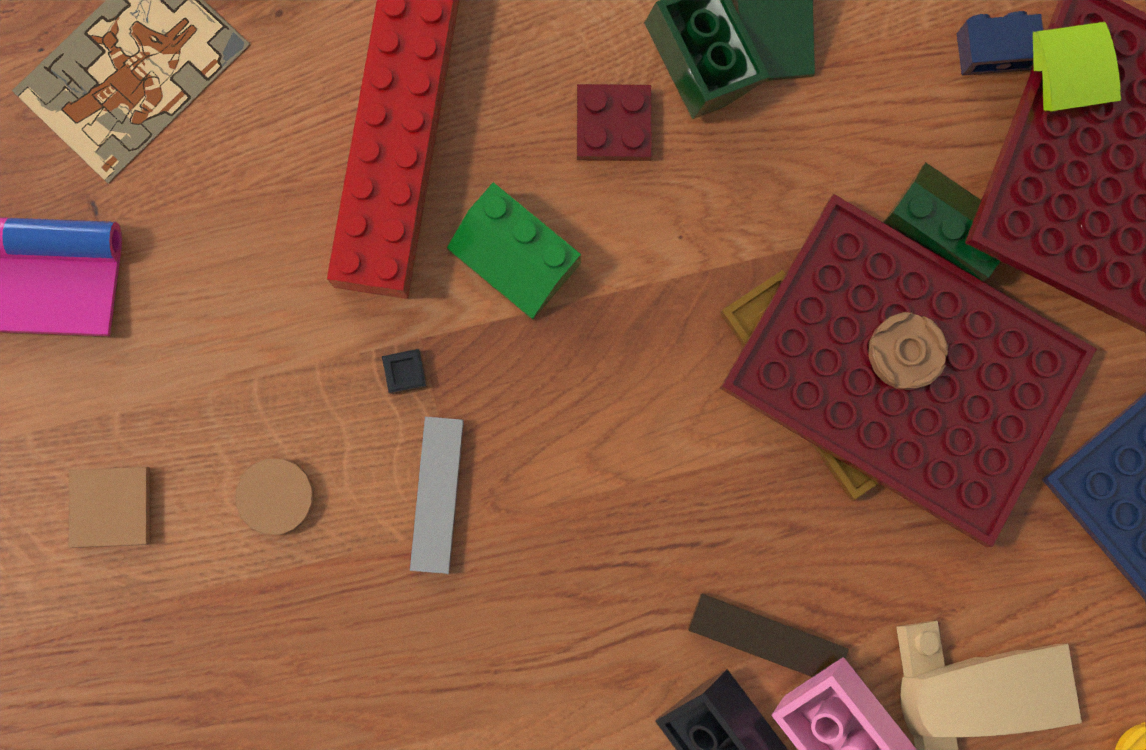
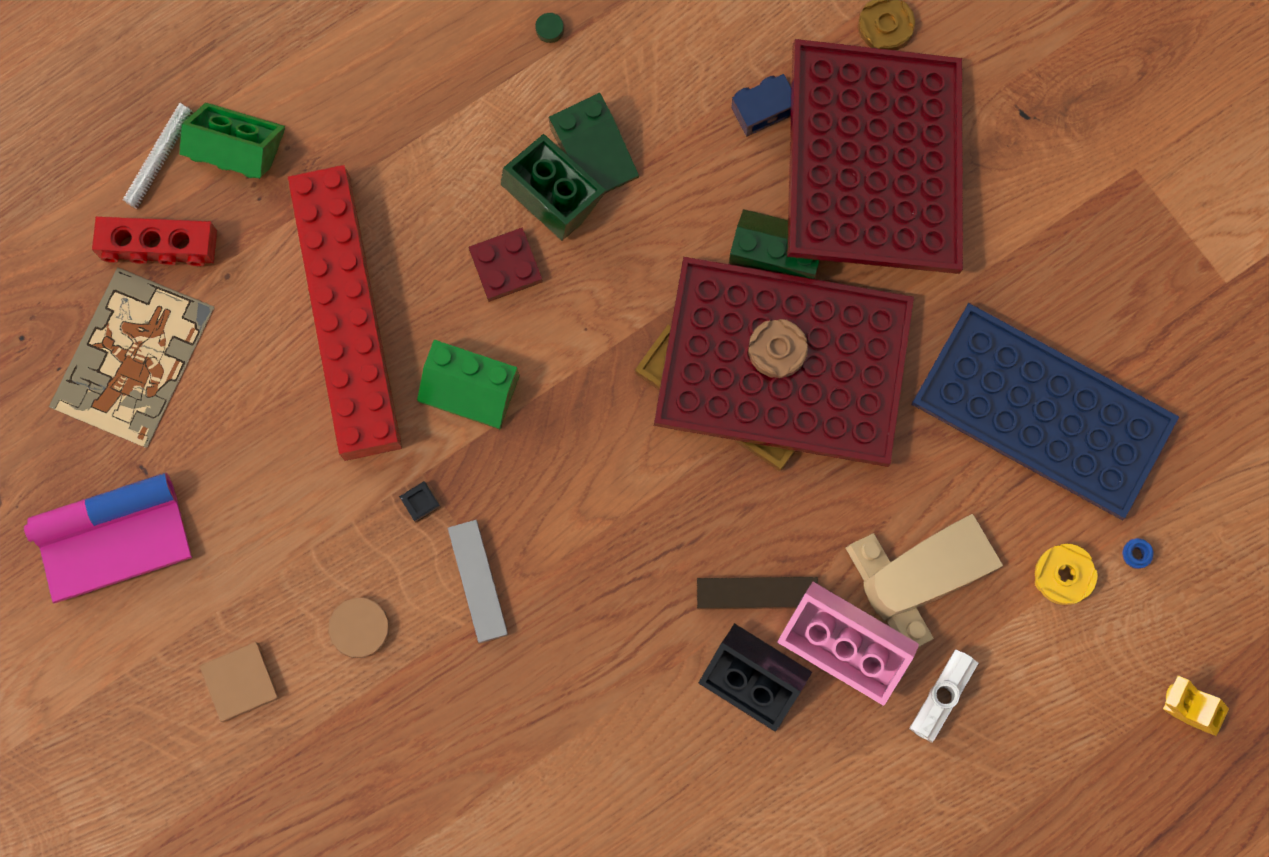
camera: 15 degrees left, 5 degrees down
lime slope [1033,22,1121,111] -> none

